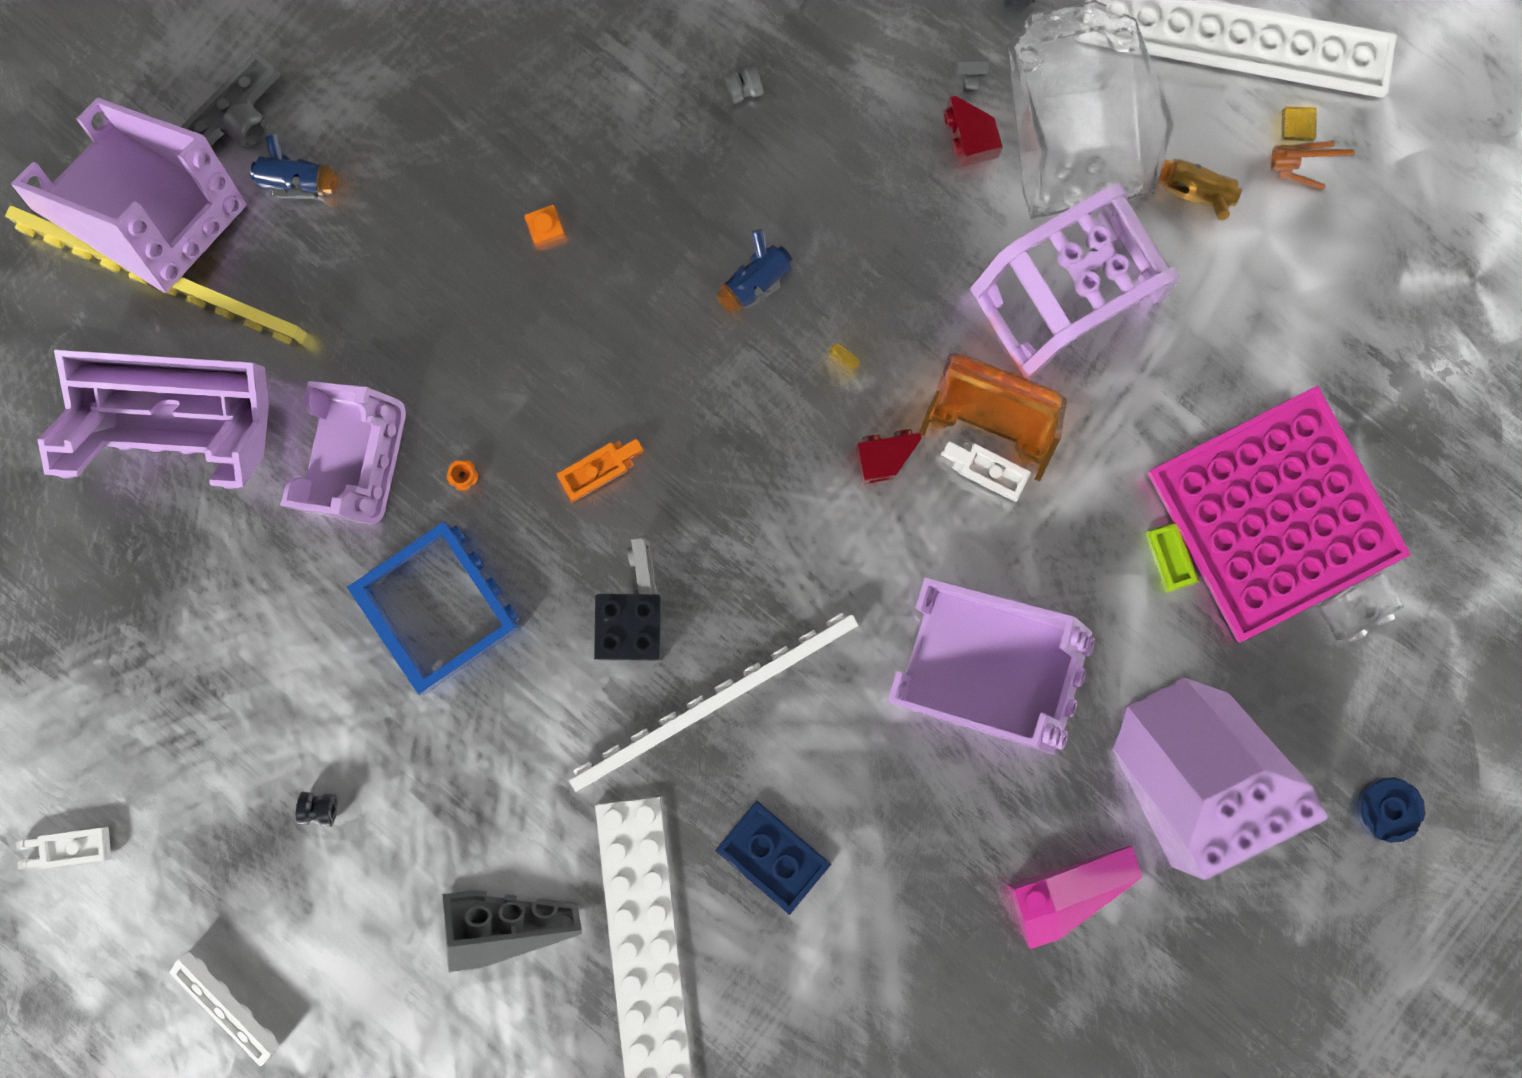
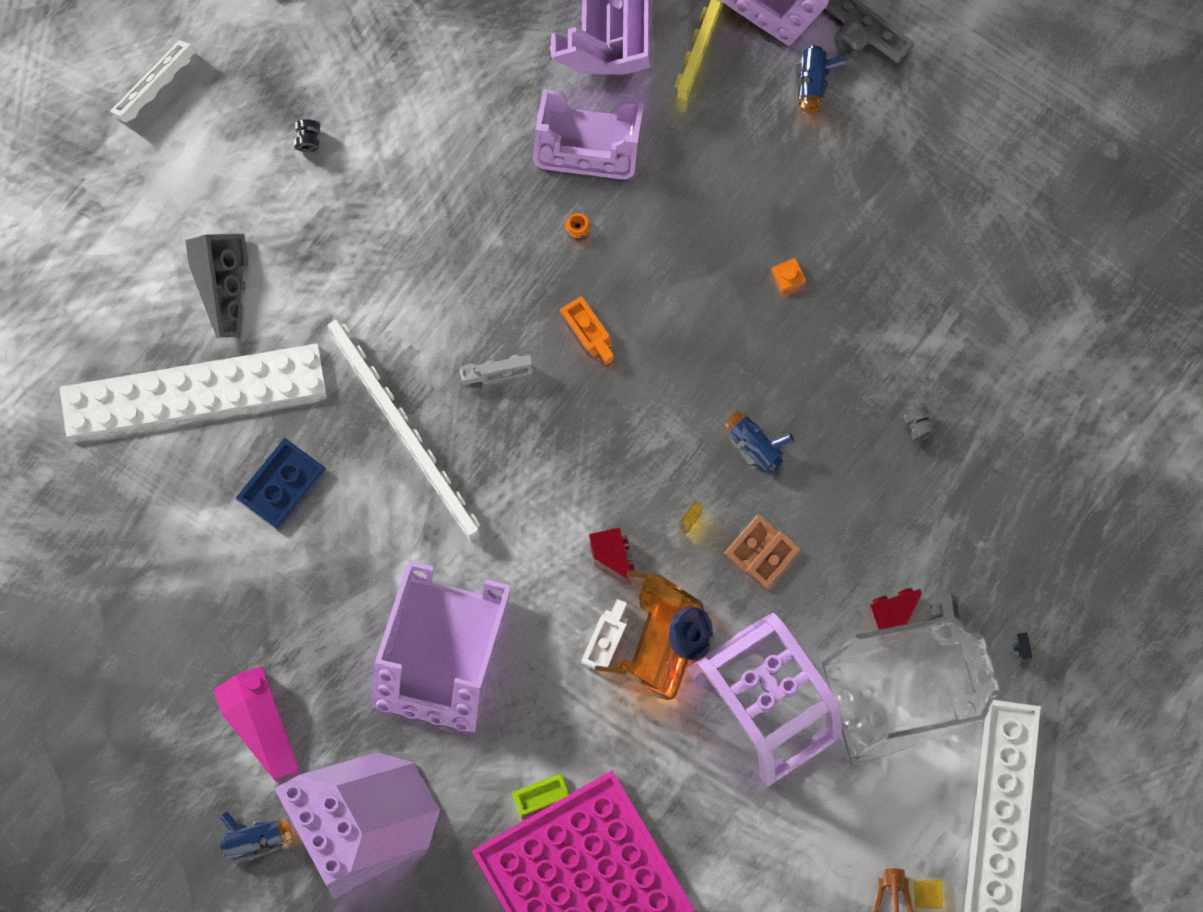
camera: 85 degrees right, 10 degrees down
blue window [347,521,521,695] -> none
black bracket [594,594,662,661] -> none
pearl gold piece [1155,158,1242,220] -> none
none -> dark blue piece [219,812,293,862]
none -> dark blue tile [669,606,713,660]
none -> nougat slope [723,515,800,589]

